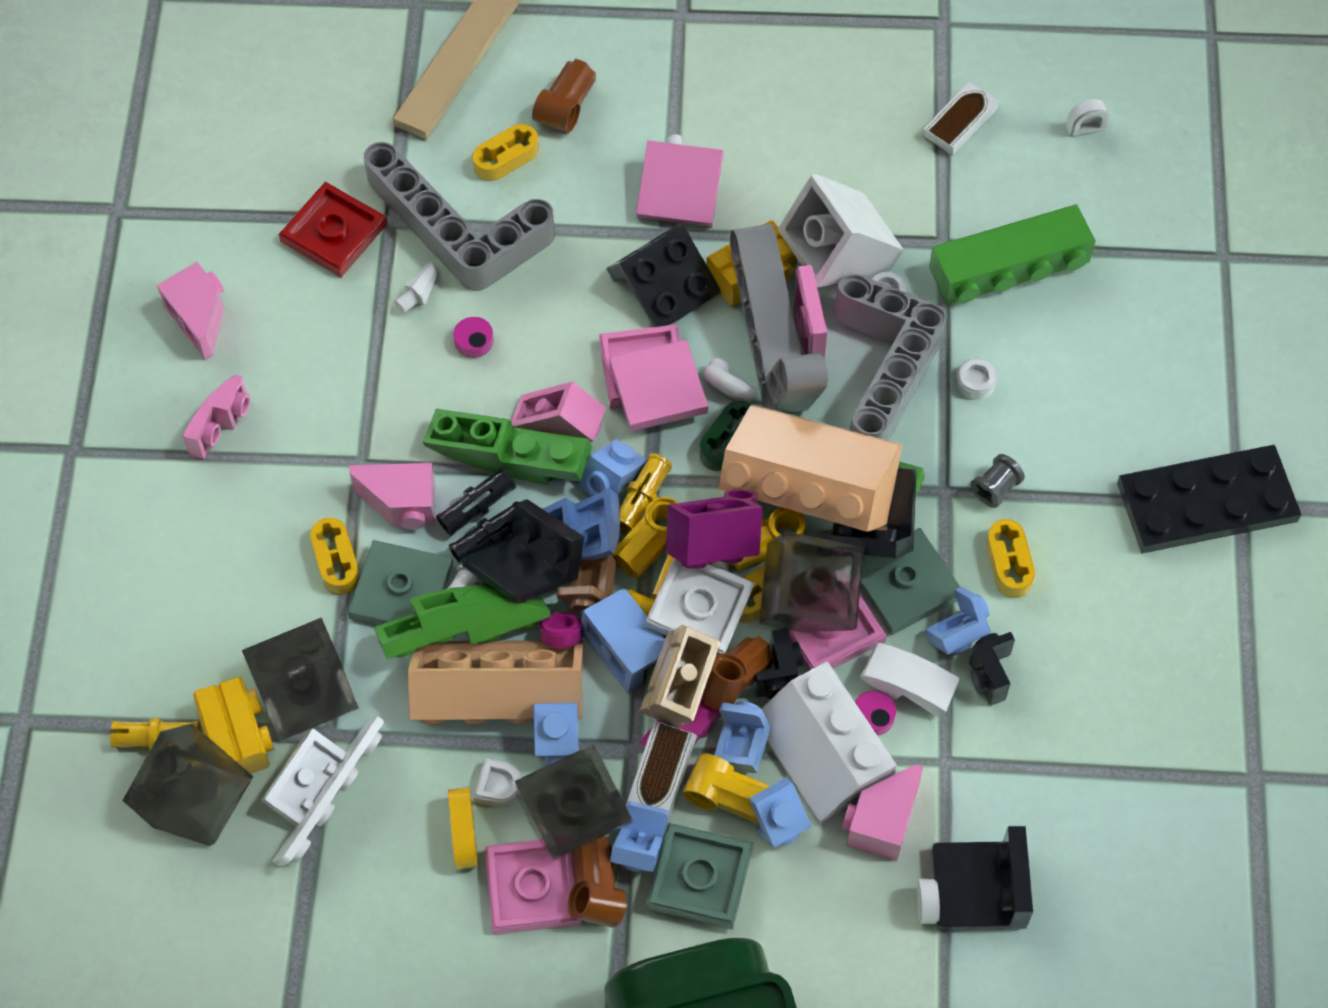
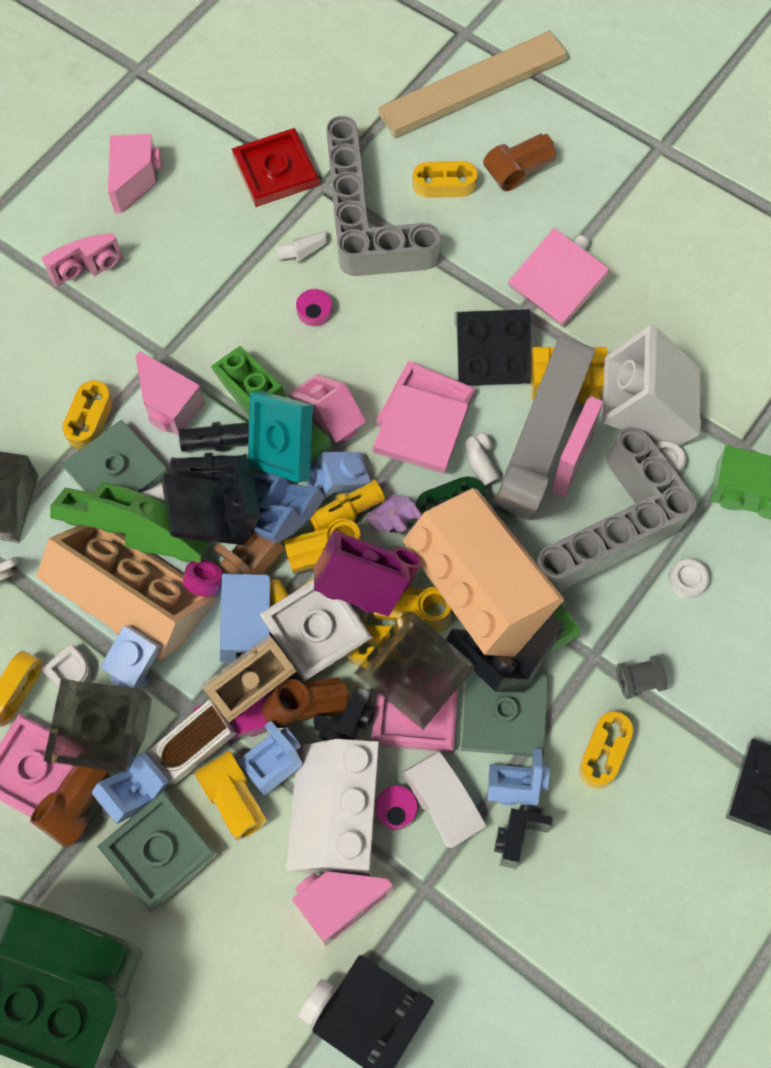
camera: 35 degrees right, 5 degrees up
light blue bracket [749,777,812,848] -> none
none -> teal tile [248,391,313,483]
none -> lavender plate [365,494,422,533]

